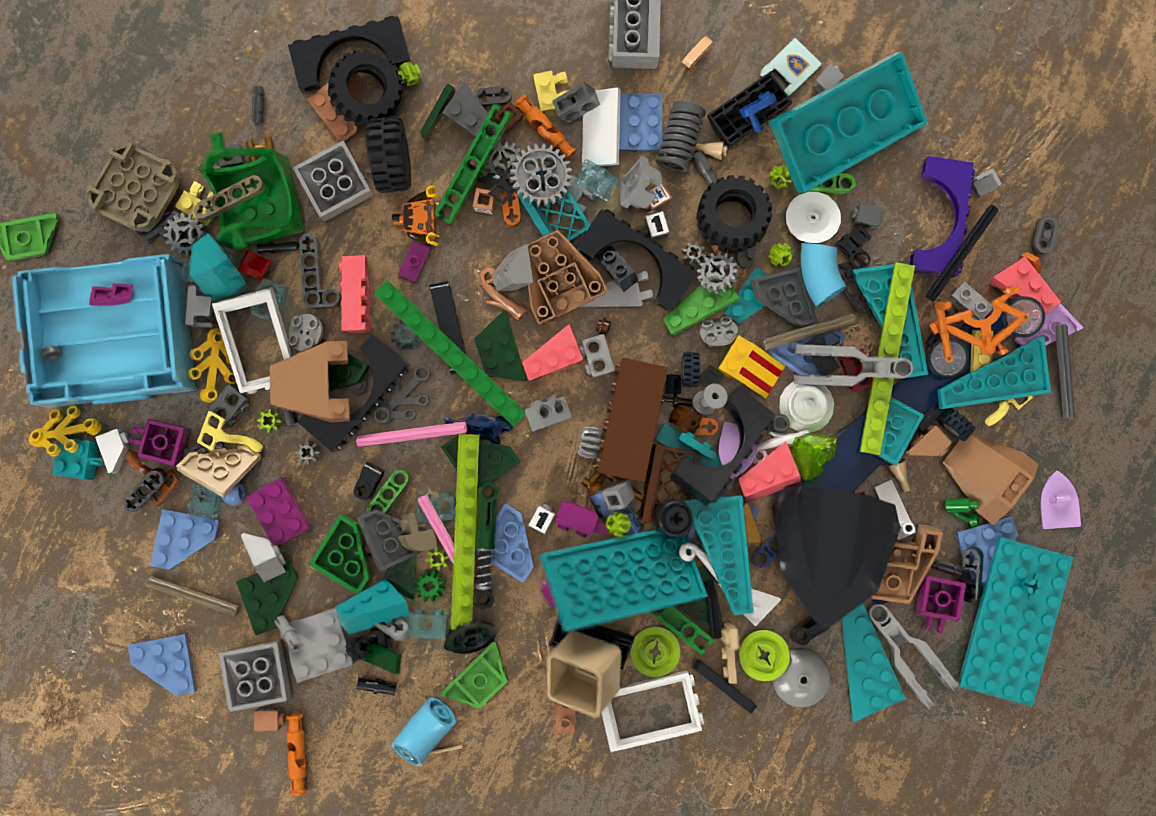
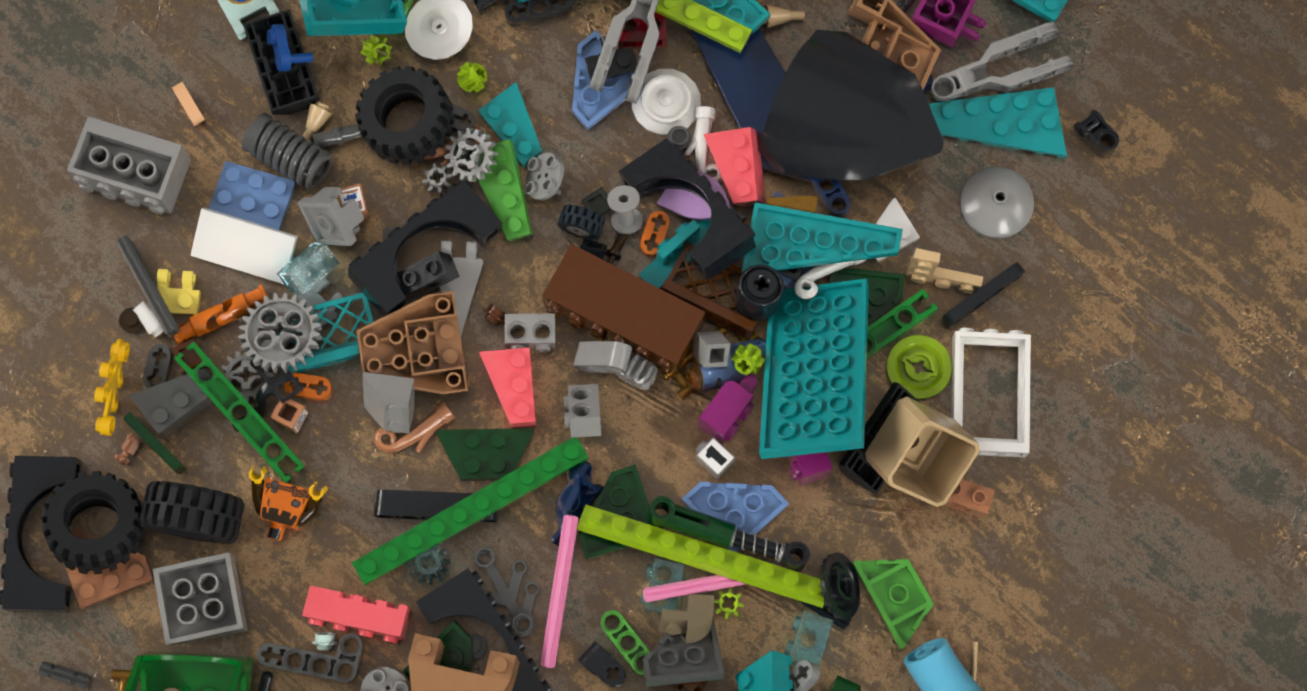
camera: 75 degrees left, 10 degrees down
clear green wing [382,556,417,600] -> none
lime gear [397,62,421,86] -> none
magenta plate [398,241,431,283] -> none
green gear [414,569,446,602] -> none
dark grey brick [552,82,600,123] -> none
brick [644,210,670,241] -> none
reddish brown bracket [668,405,702,433] -> none
black axle [705,581,722,639] -> none
yellow slope [717,335,785,399] -> none
lime gear [739,630,790,681] -> none
dark grey plate [750,267,818,327] -> none
dark tan axle [763,314,856,350] -> none
black piece [790,618,830,645] -> none
clear neon green slope [792,433,838,481] -> none
medium azure brick [800,243,846,308] -> none
white piece [873,480,916,540] -> none
none -> yellow plant [94,338,130,436]
none -> nougat piece [115,434,142,465]
none -> dark grey axle [117,236,179,337]
none -> dark brown plate [119,308,143,333]
none -> white cone [133,300,164,338]
none -> light aqua plate [312,632,338,650]
none -> light grey beam [573,341,632,373]
none -> black piece [1073,110,1119,158]

